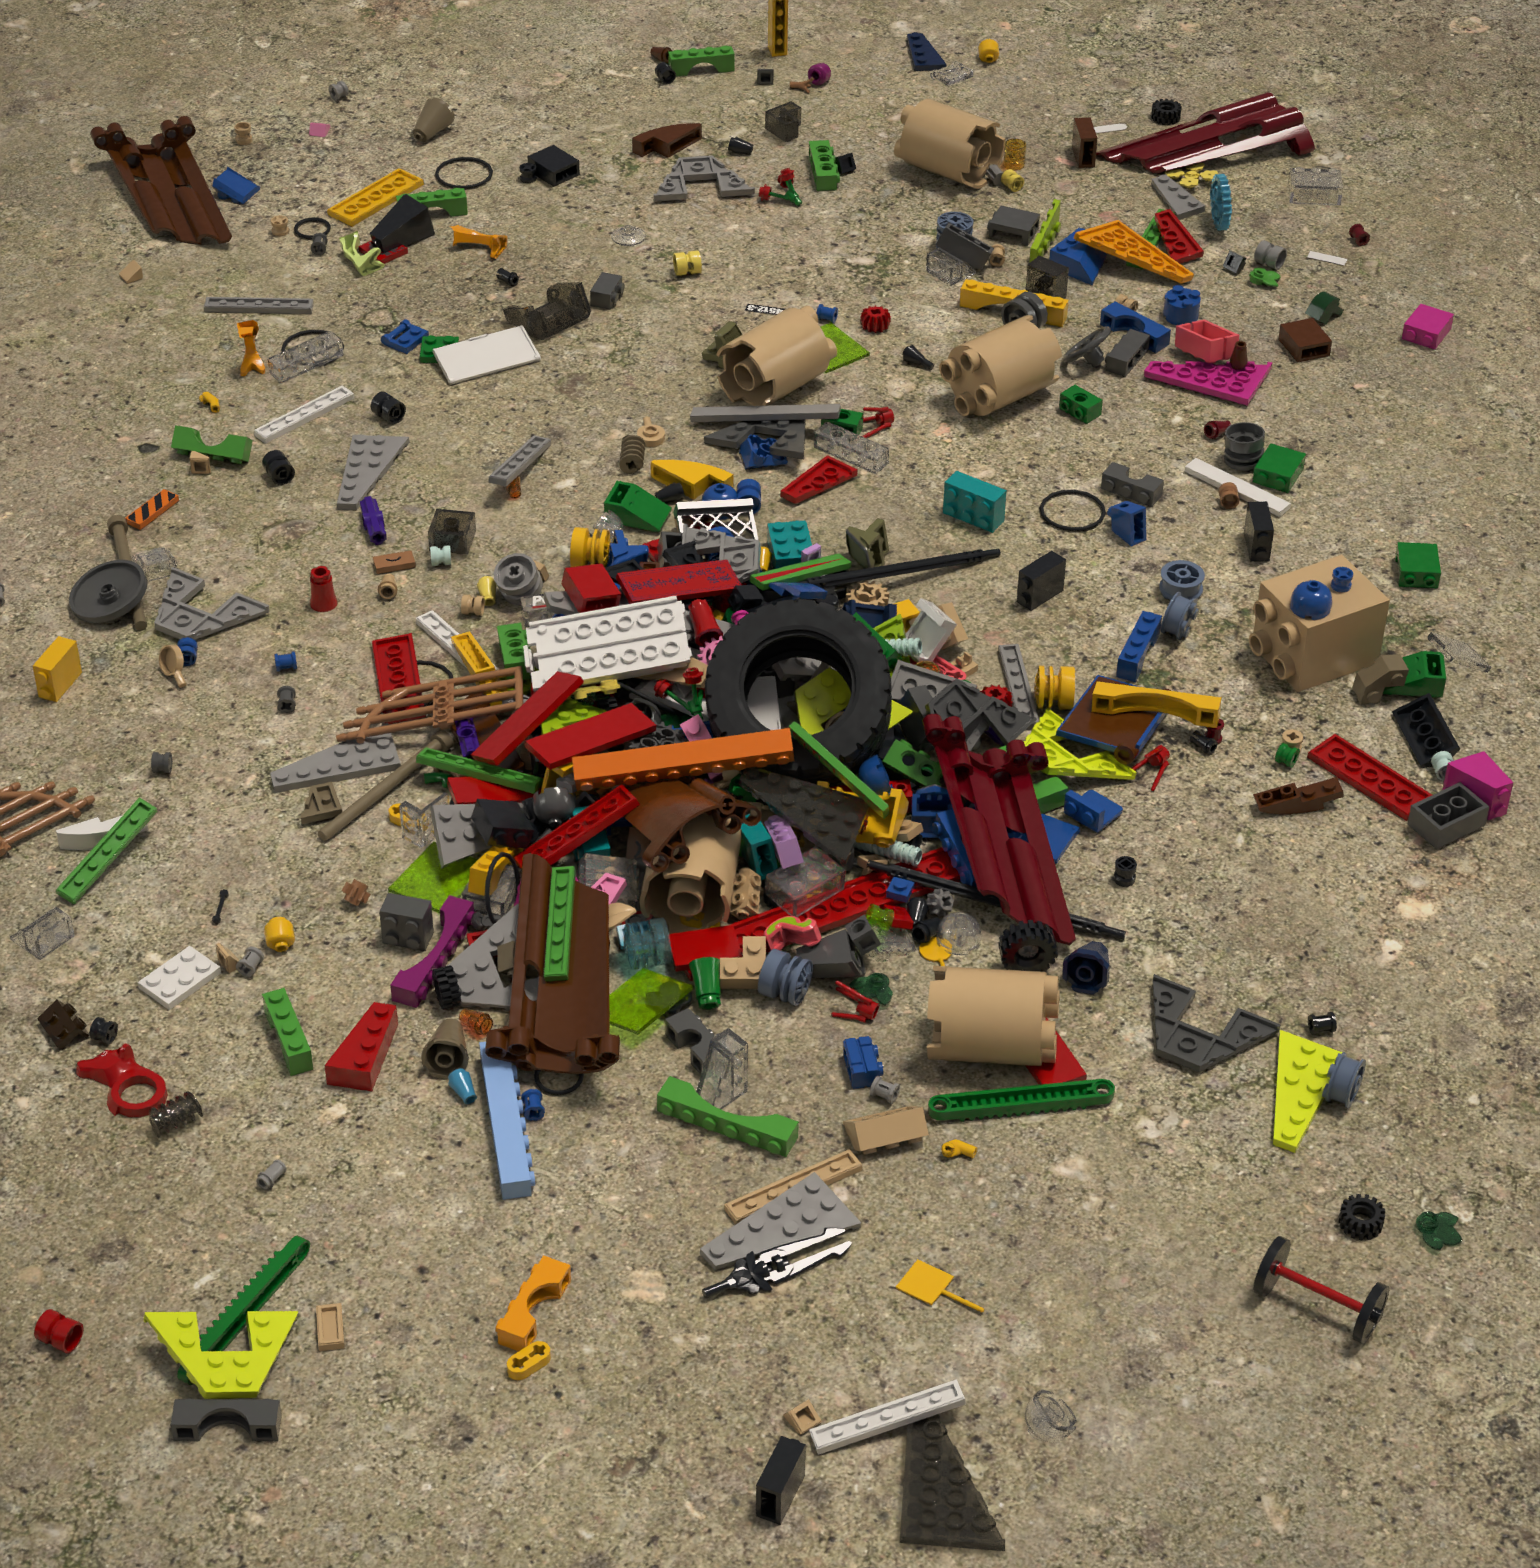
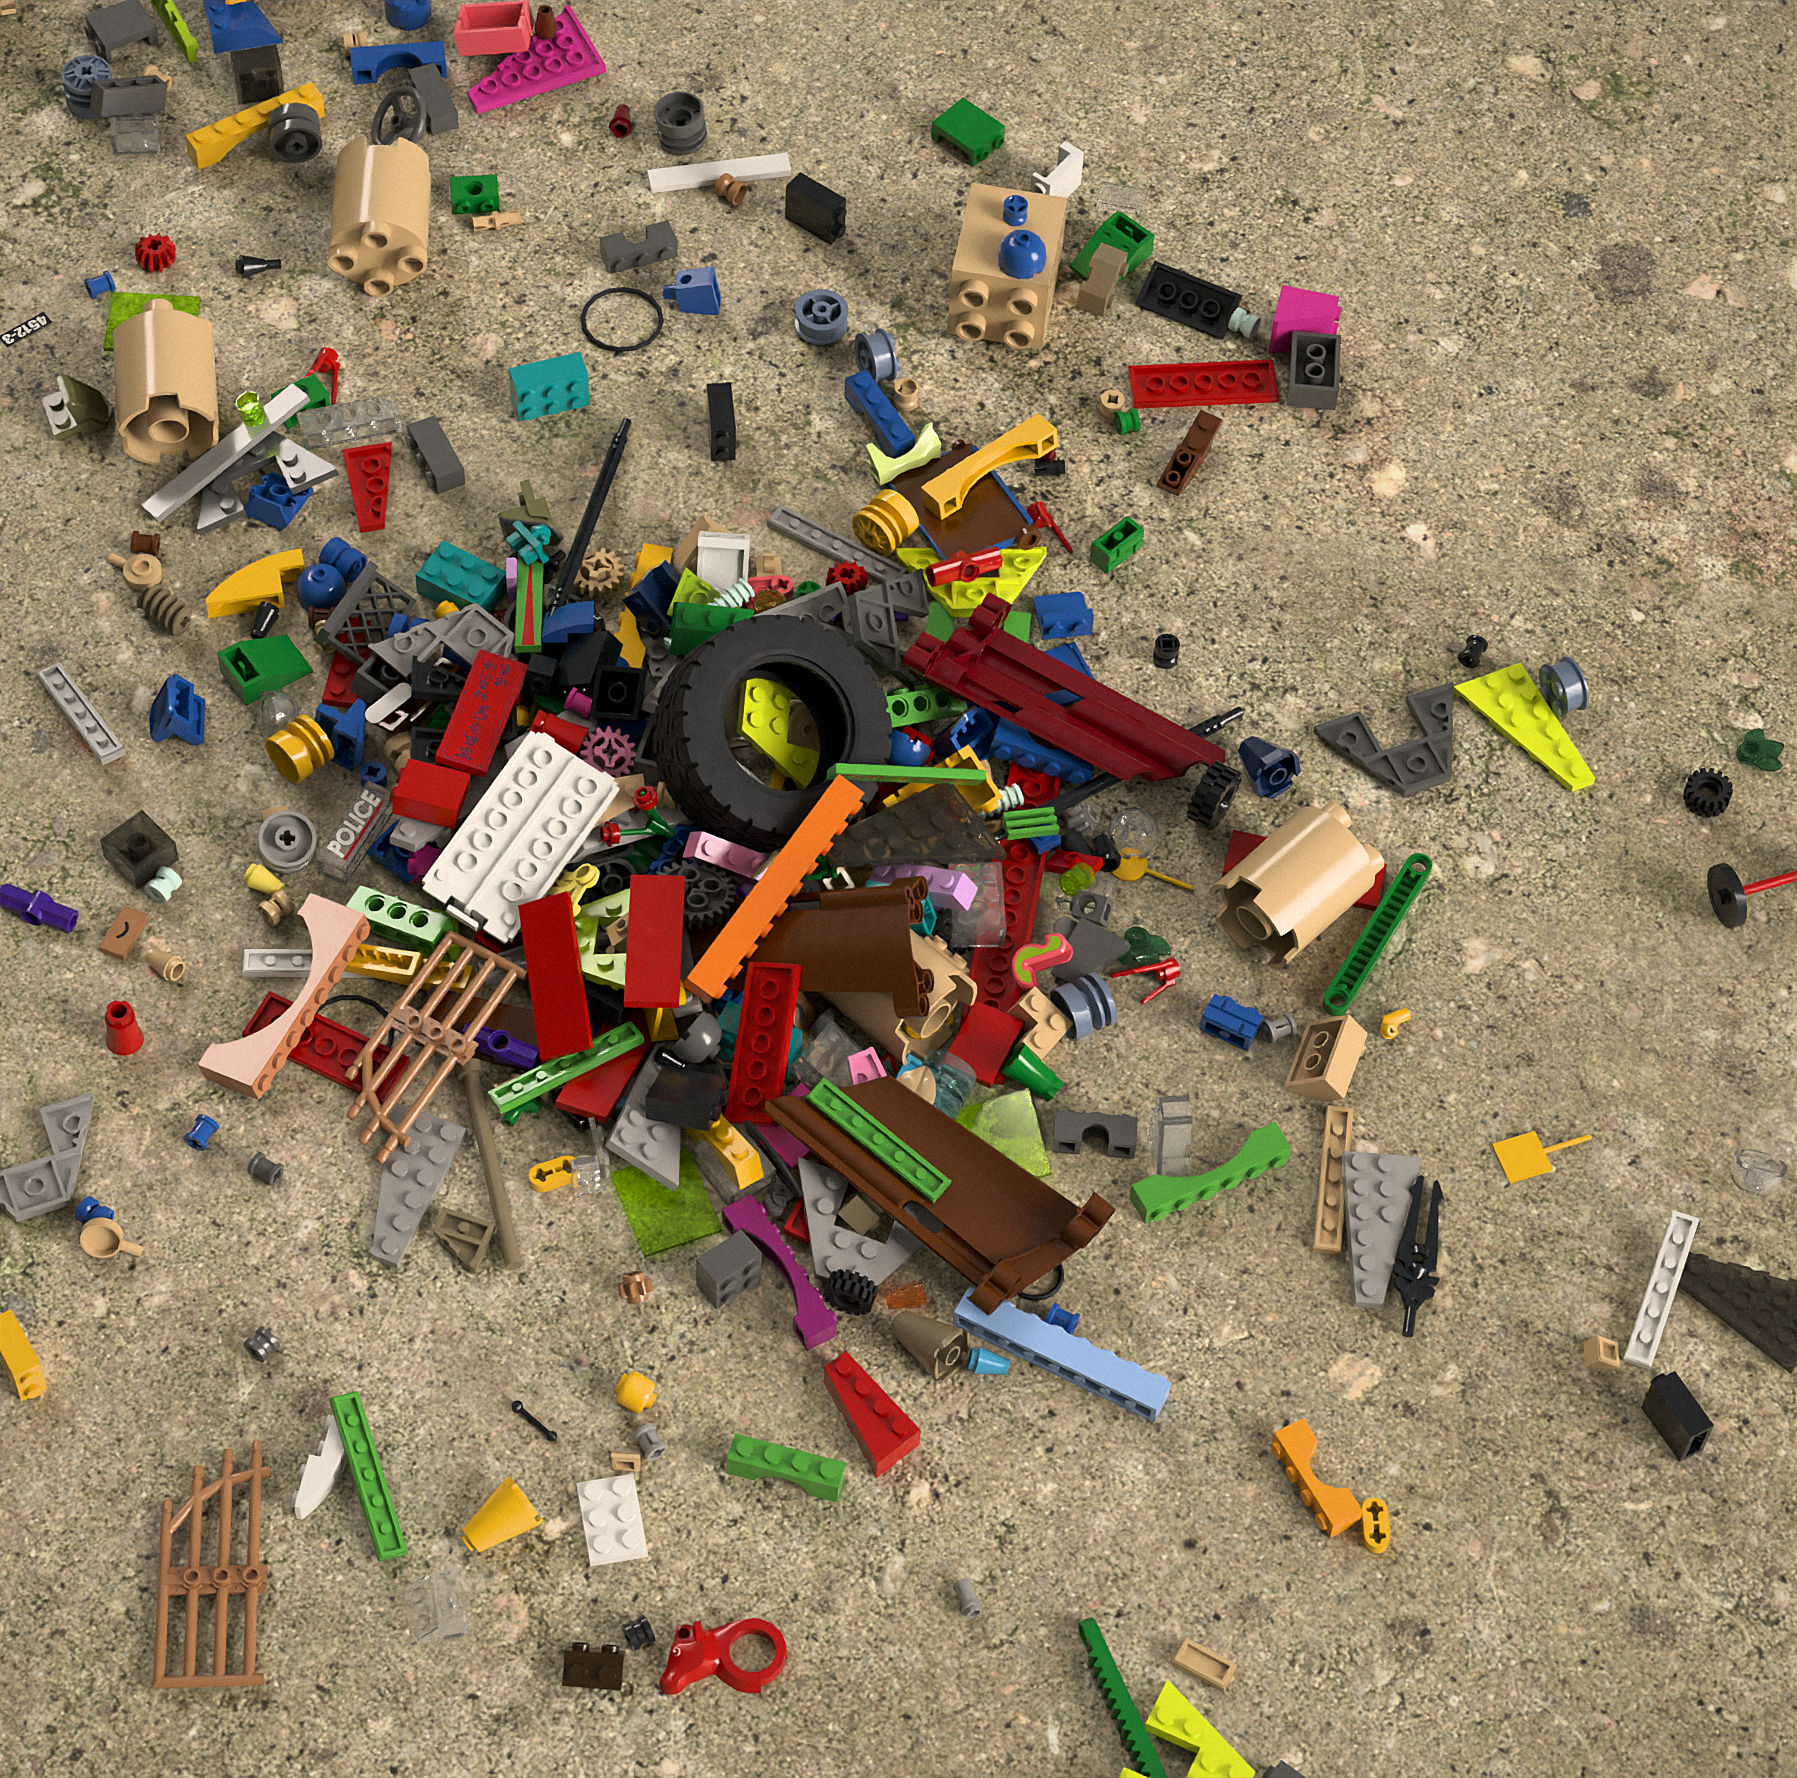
camera: 55 degrees left, 15 degrees up
clear smoke piece [149,1091,203,1138] -> none
green brick [1252,443,1306,493] -> none
none -> reddish brown bush [130,530,161,556]
none -> blue piece [149,674,205,746]
none -> arch [197,893,371,1100]
none -> clear neon green wheel [235,391,266,427]
none -> white sticker [365,683,411,723]
none -> dark grey brick [405,415,465,494]
none -> yellow cone [461,1475,544,1553]
none -> tan pin [471,209,521,232]
none -> teal hips [506,520,551,566]
none -> yellowish green animal [865,422,941,486]
none -> tan wheel [893,377,919,412]
none -> red piece [926,546,1003,587]
none -> bright green tile [1001,807,1060,840]
none -> white panel [1030,141,1084,198]
none -> green brick [1090,516,1145,574]

